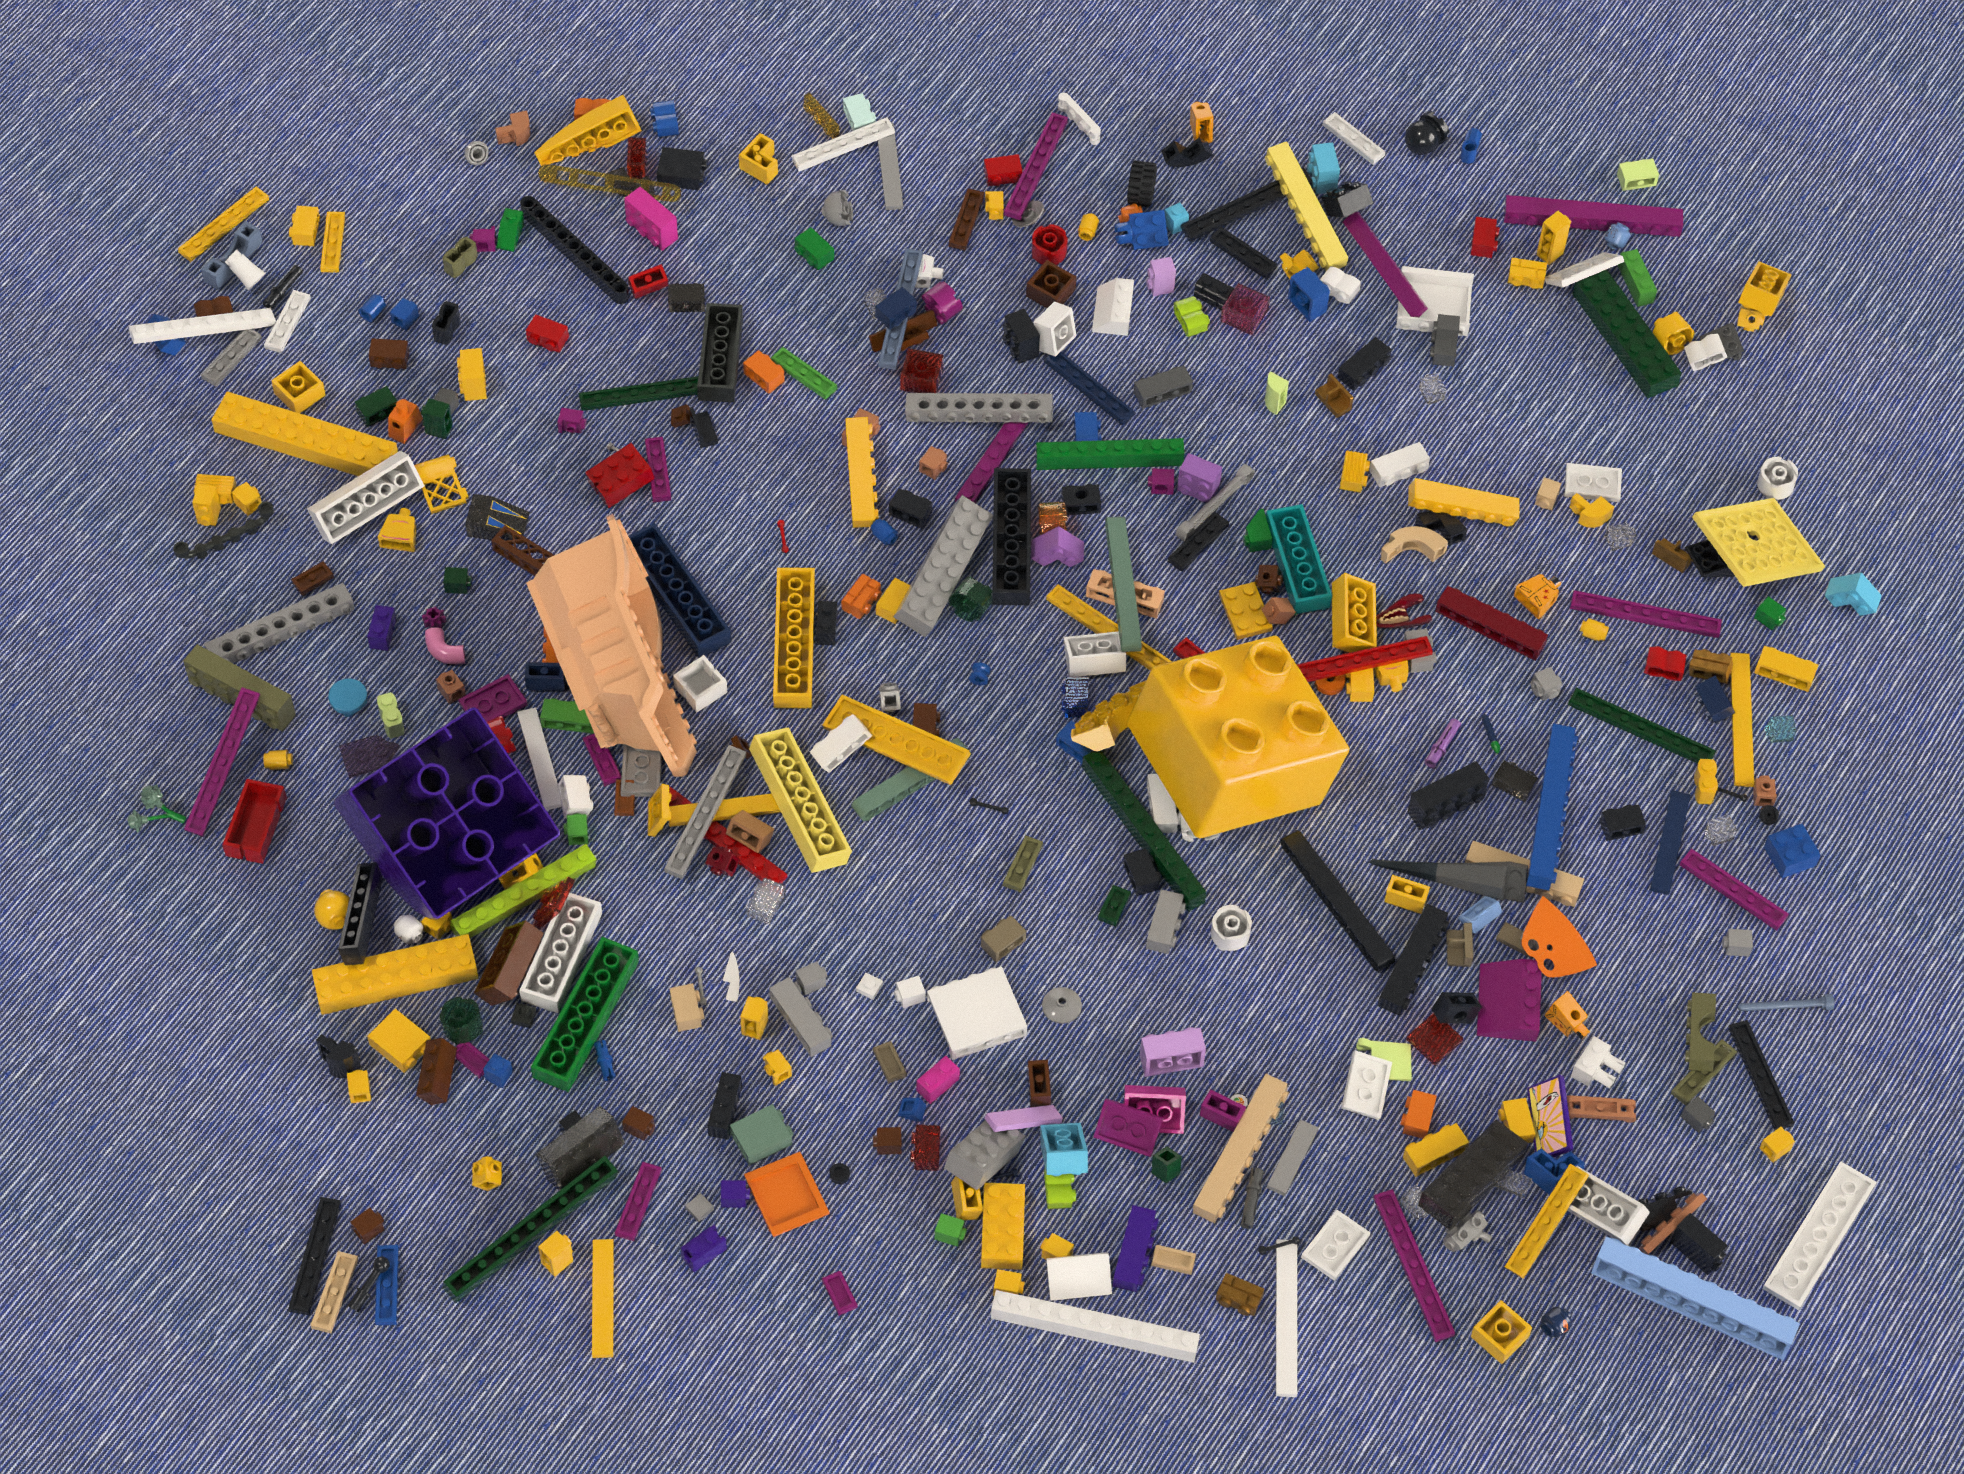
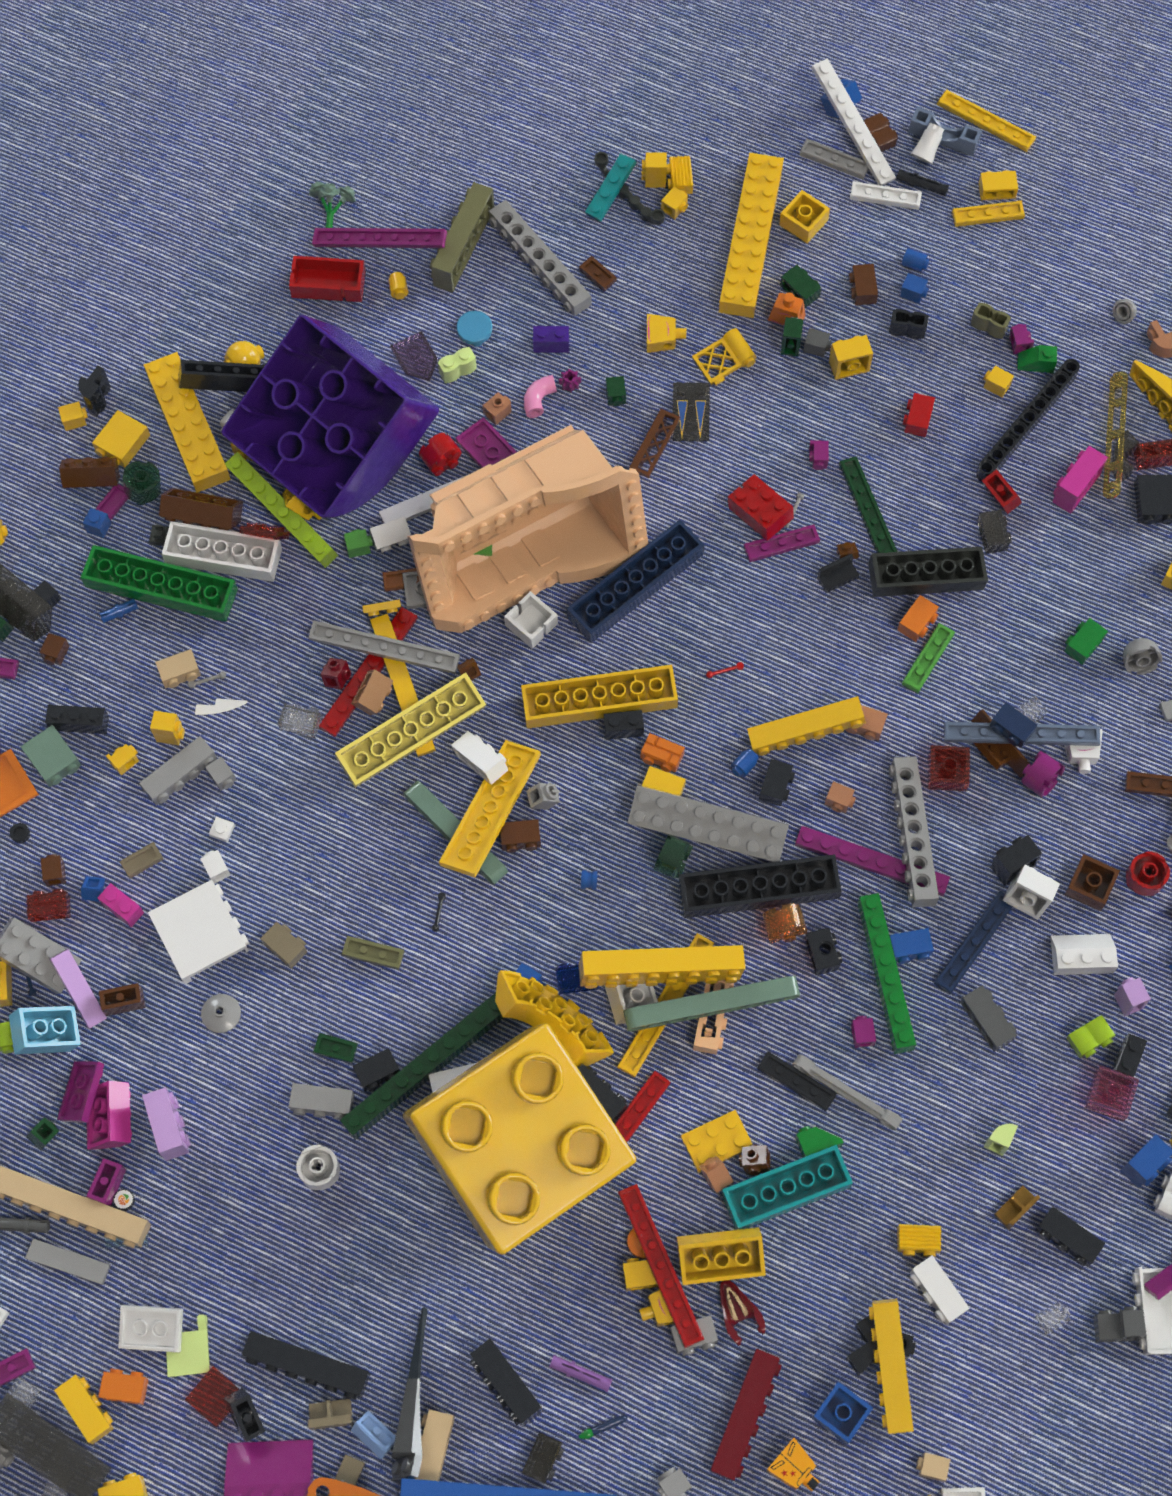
camera: 85 degrees right, 10 degrees up
white brick [307,451,424,544] -> none
medium lavender brick [1031,526,1084,567] -> none
medium lavender brick [1177,453,1222,503] -> none
black beam [1280,830,1395,972] -> none
tan arch [1380,526,1448,564] -> none
yellow brick [1384,875,1430,914] -> none
none -> yellow brick [579,945,745,989]
none -> teal plate [585,153,636,222]
none -> blue brick [812,1381,873,1445]
none -> yellow brick [983,366,1014,398]

